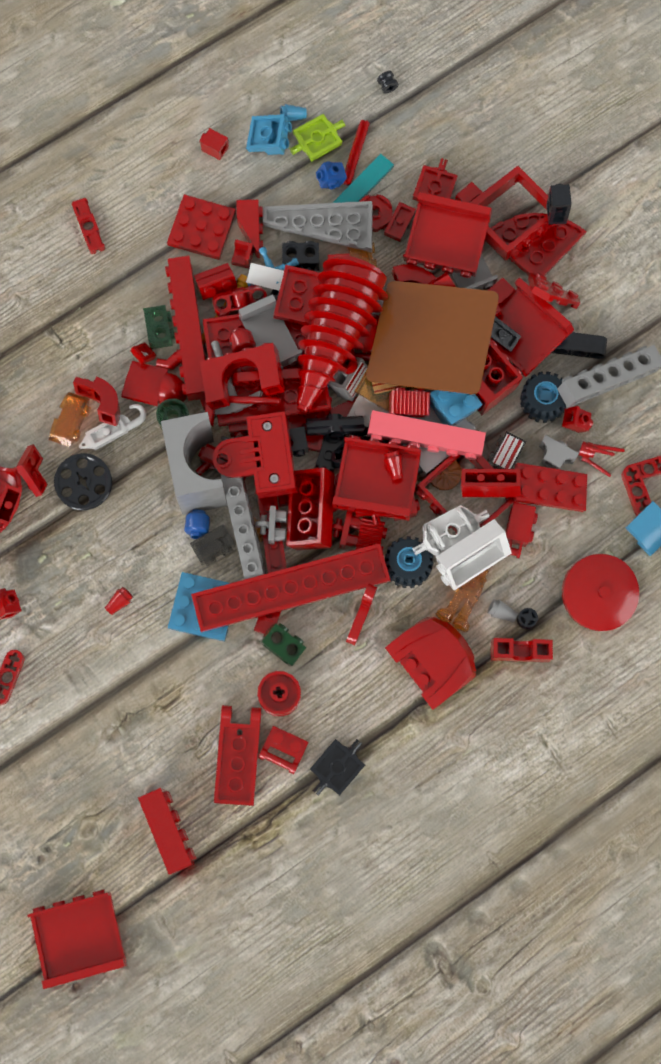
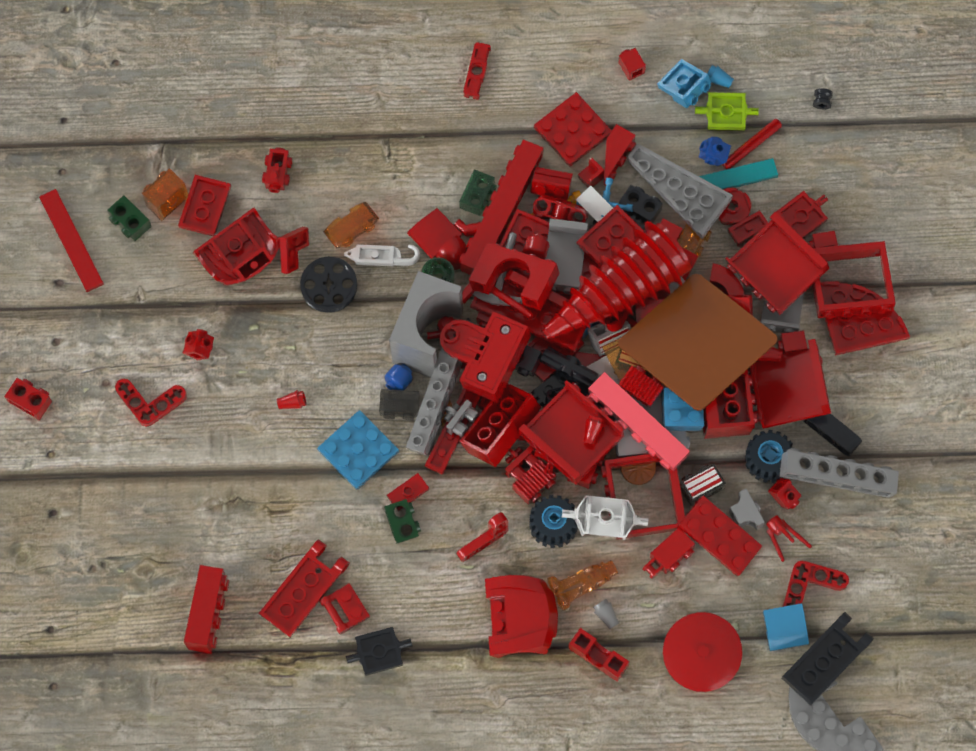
camera: 40 degrees right, 5 degrees down
red panel [27,889,127,989] -> none
red arch [73,377,120,427] -> none
red tile [130,342,157,364] -> none
red plate [191,543,390,633] -> none
red wheel [257,671,301,717] -> none
white piece [436,519,511,590] -> none
red brick [461,469,521,497] -> none
black hinge [491,316,521,352] -> none
black wheel [517,608,538,629] -> none
red plate [528,272,581,309] -> none
black brick [546,184,572,225] -> none

